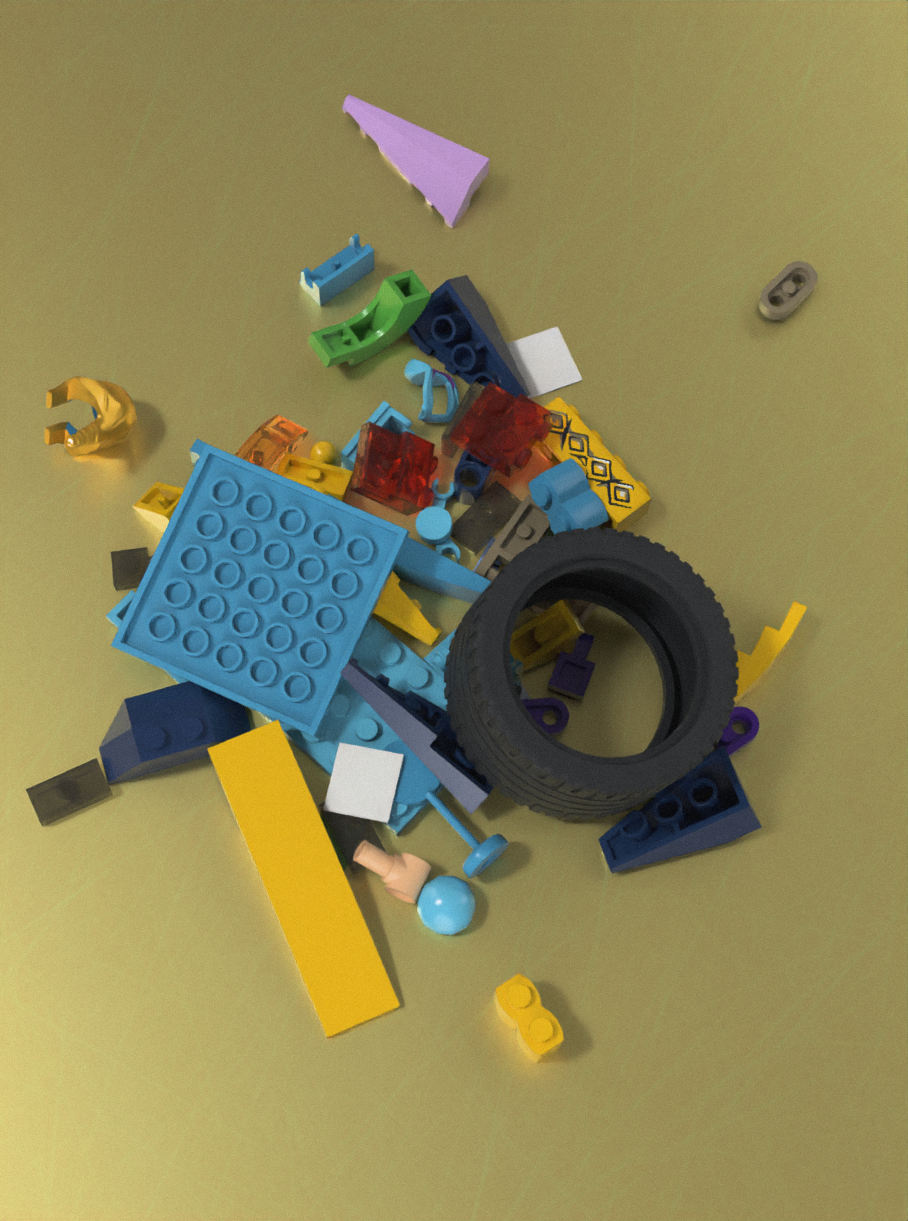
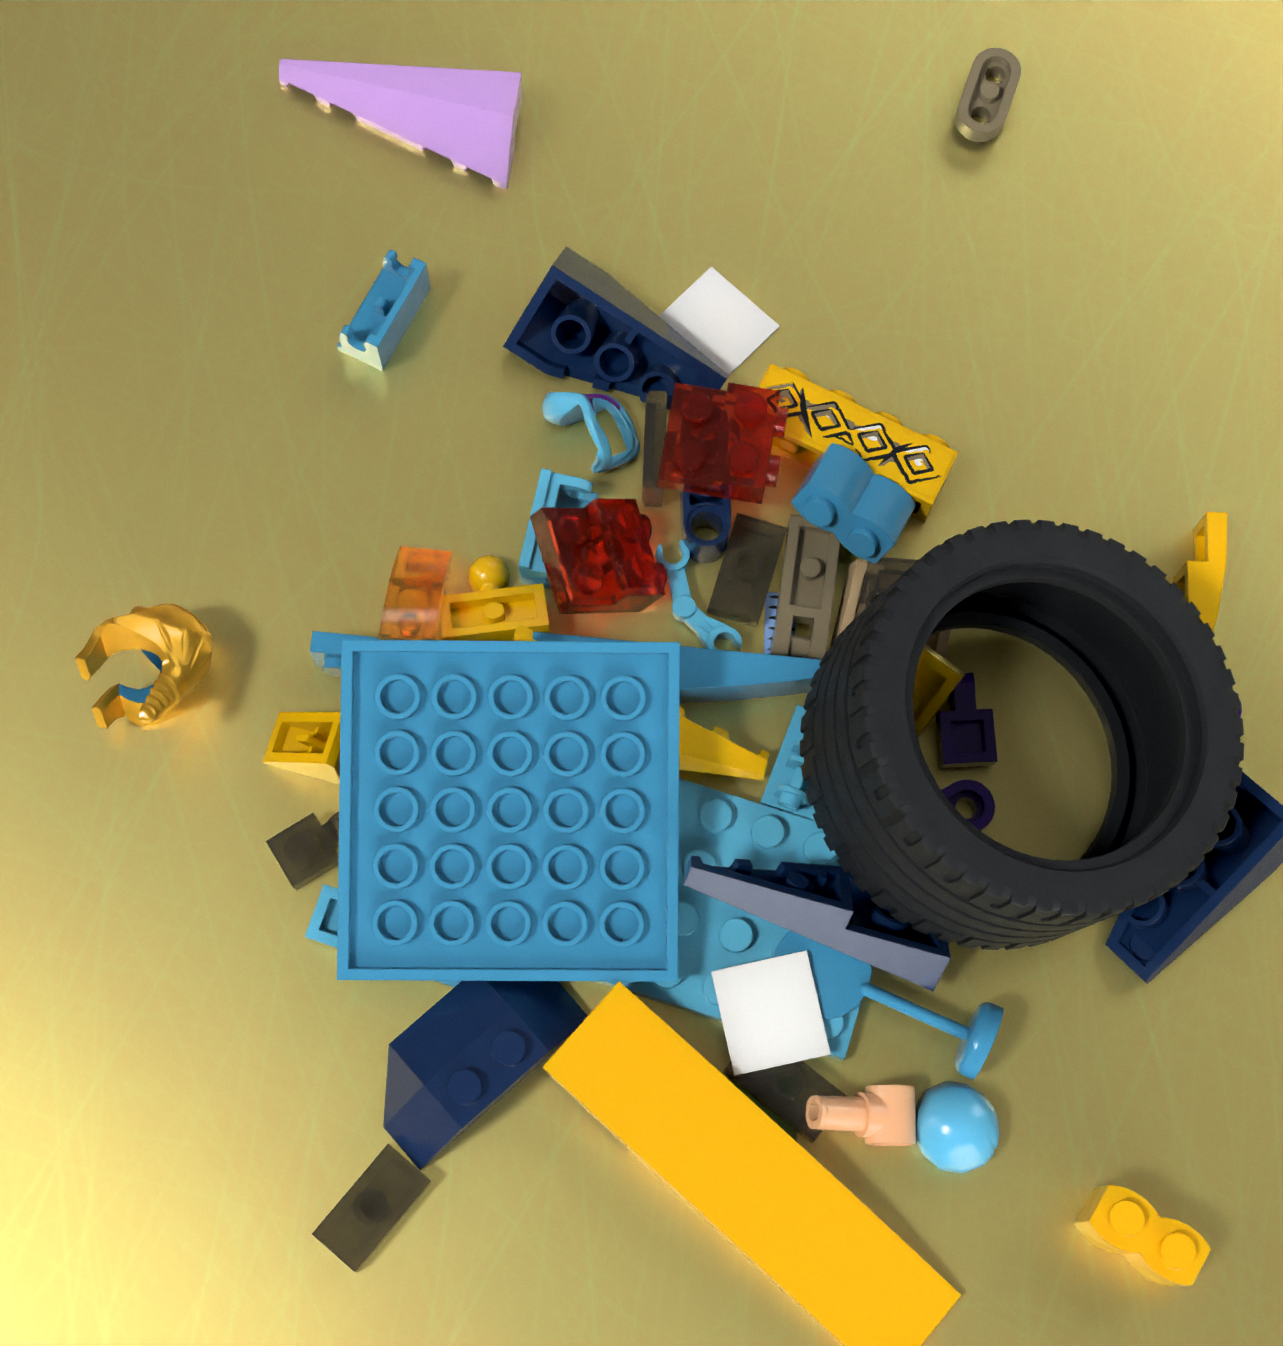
camera: 25 degrees left, 5 degrees up
bright green arch [308,270,431,368] -> none
medium azure tile [416,506,453,545] -> none

